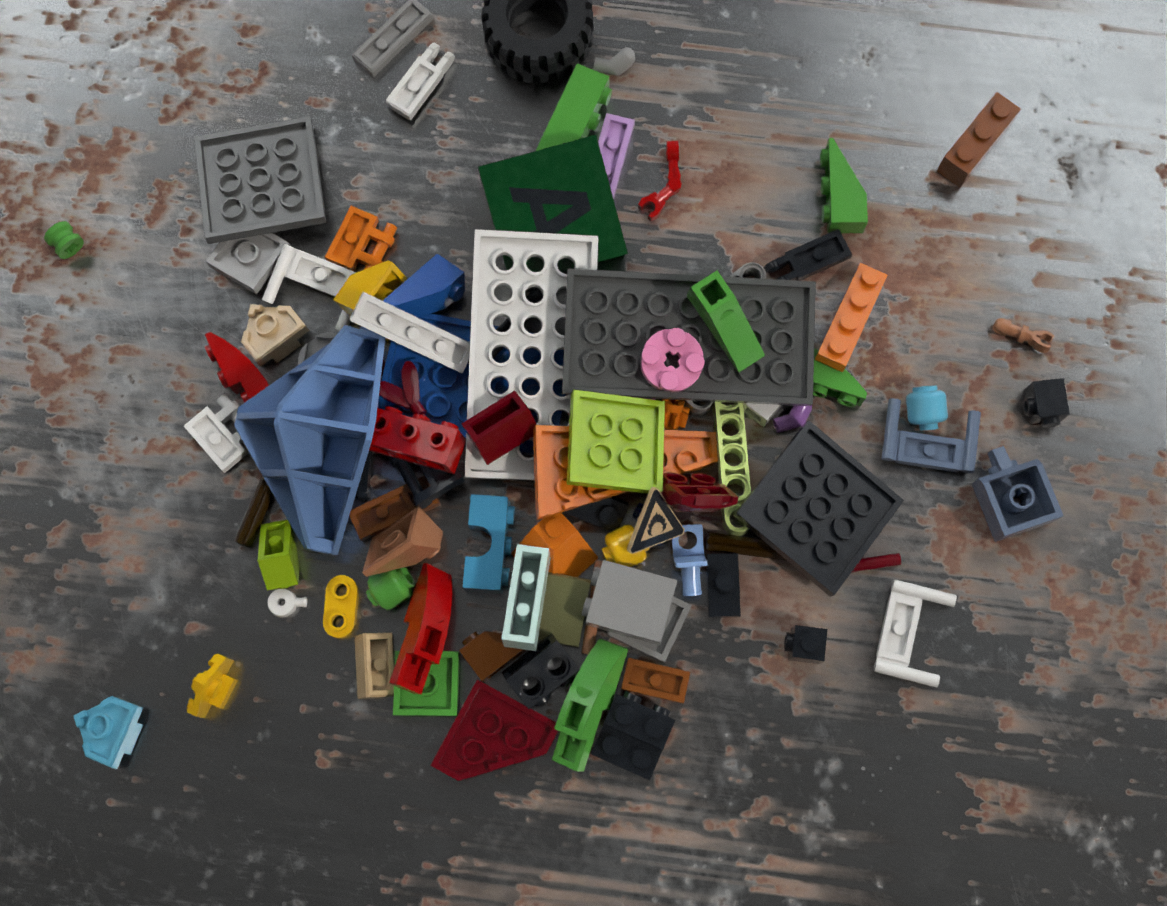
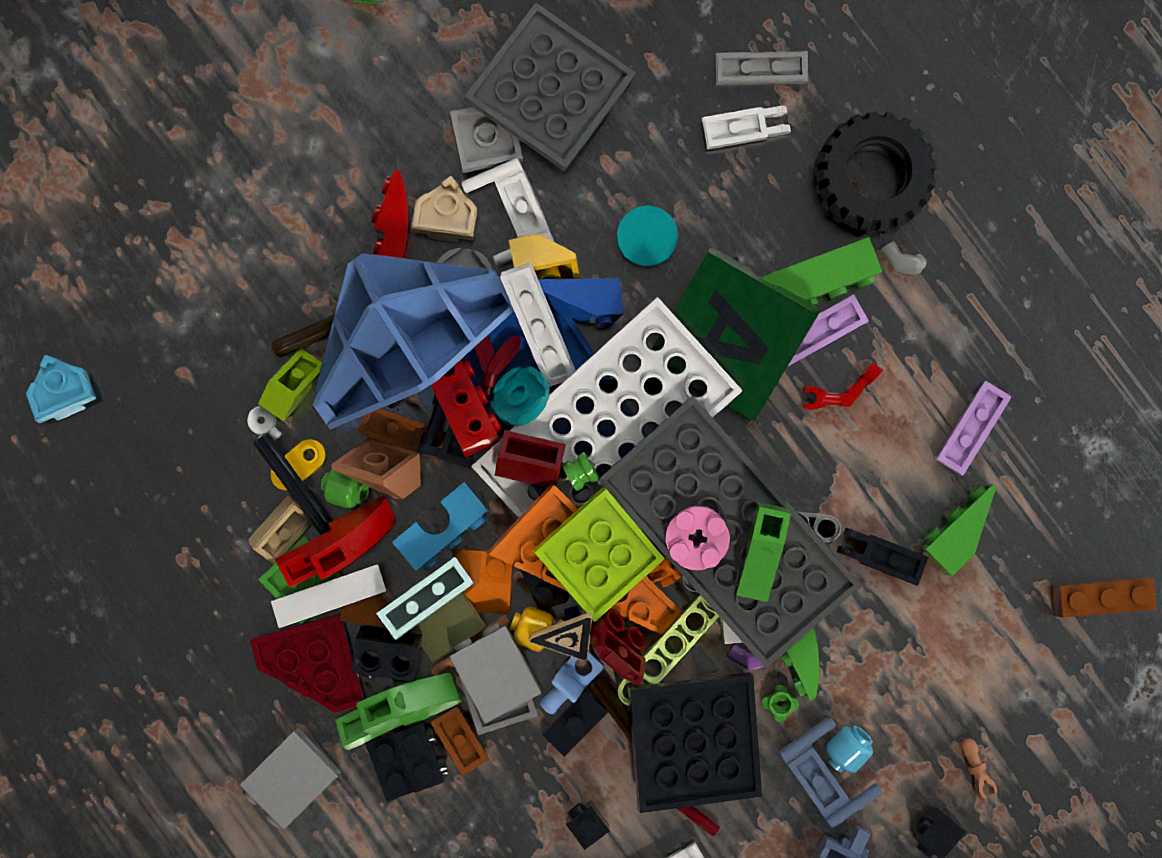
camera: 40 degrees right, 10 degrees up
white plate [184,394,248,473] -> none
yellow plate [186,653,238,718] -> none
orange plate [325,206,397,271] -> none
orange plate [815,263,888,372] -> none
none -> light grey brick [240,728,341,830]
none -> black axle [254,433,332,535]
none -> white sticker [271,564,386,628]
none -> teal tile [491,366,550,427]
none -> bright green wheel [562,452,599,491]
none -> teal tile [617,205,678,268]
none -> bright green plate [762,684,799,722]
none -> lavender plate [935,380,1012,476]

